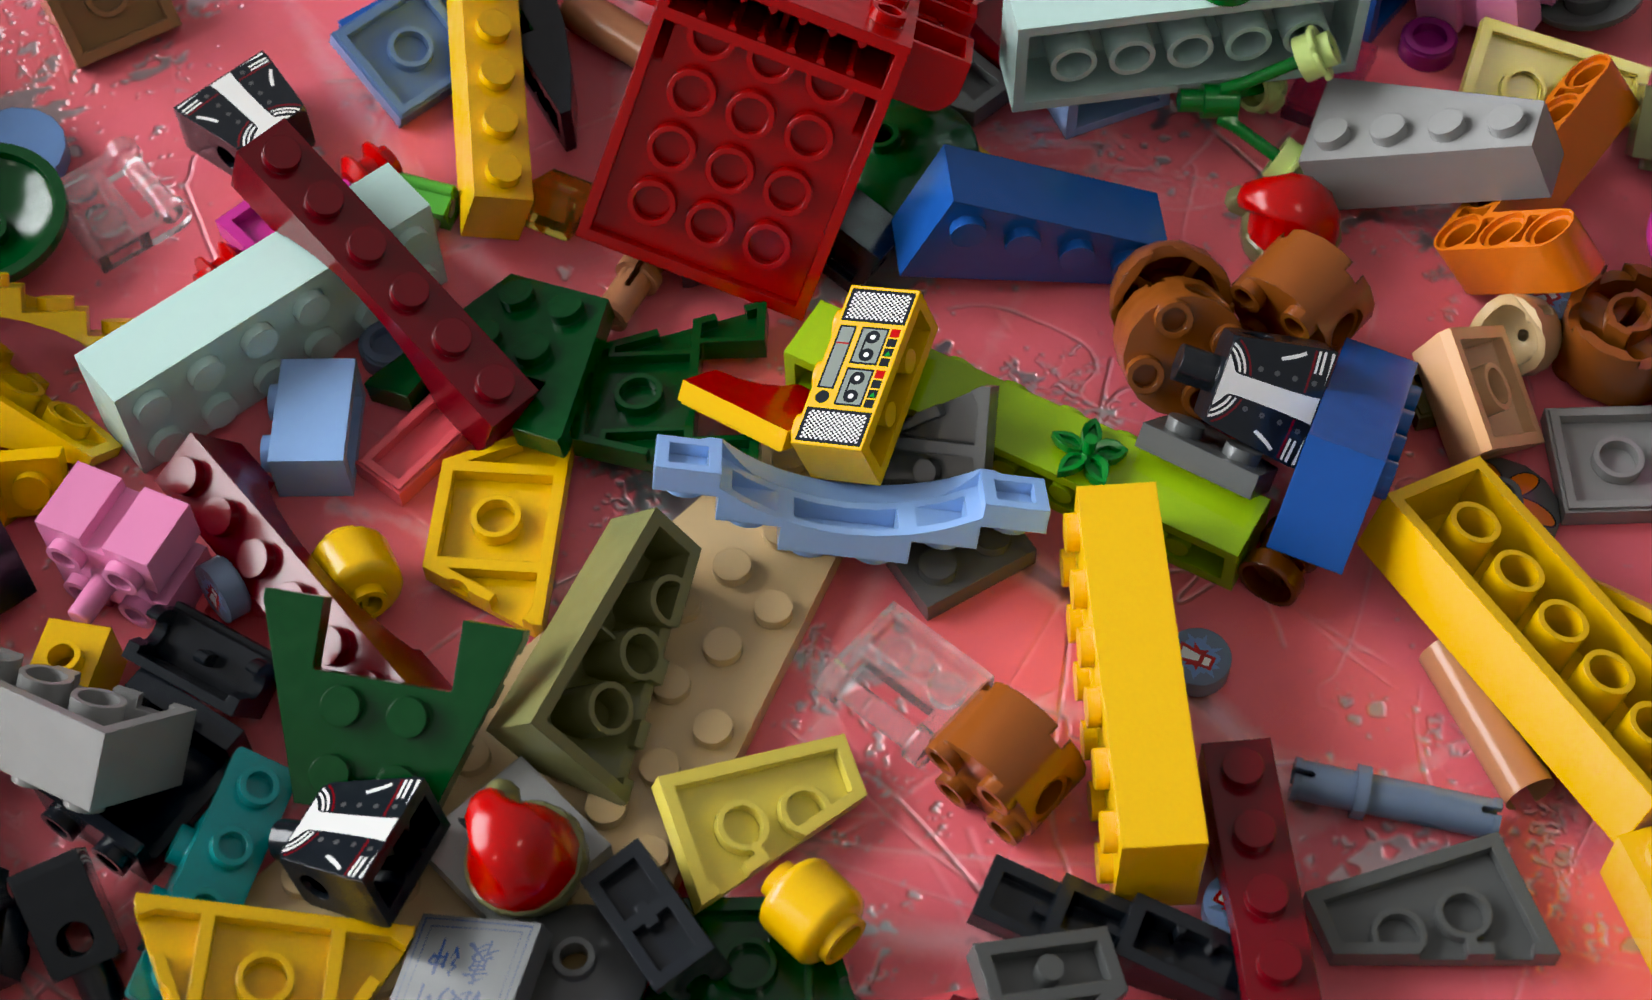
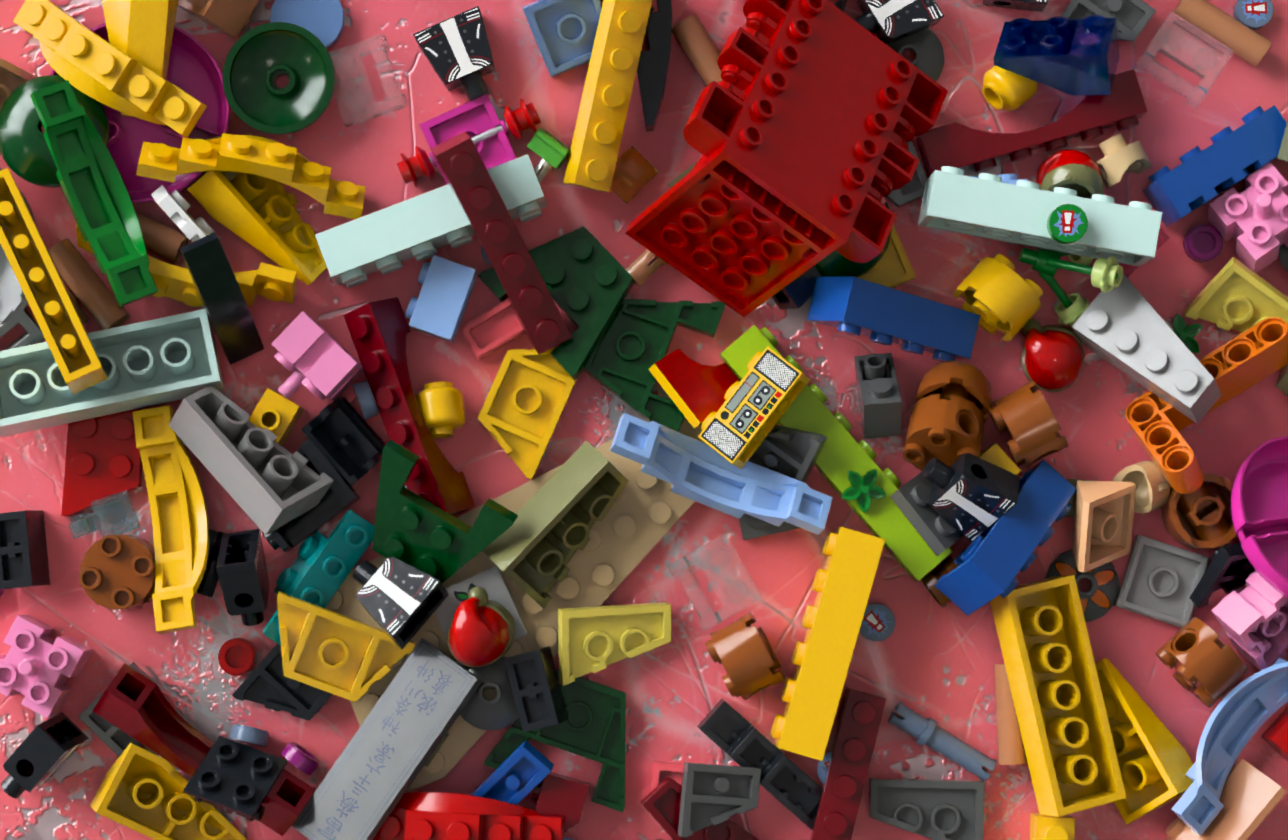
camera: 20 degrees right, 30 degrees up
yellow head [759,858,866,965] -> none
none -> dark grey slope [854,353,902,439]
none -> yellow brick [954,254,1043,341]

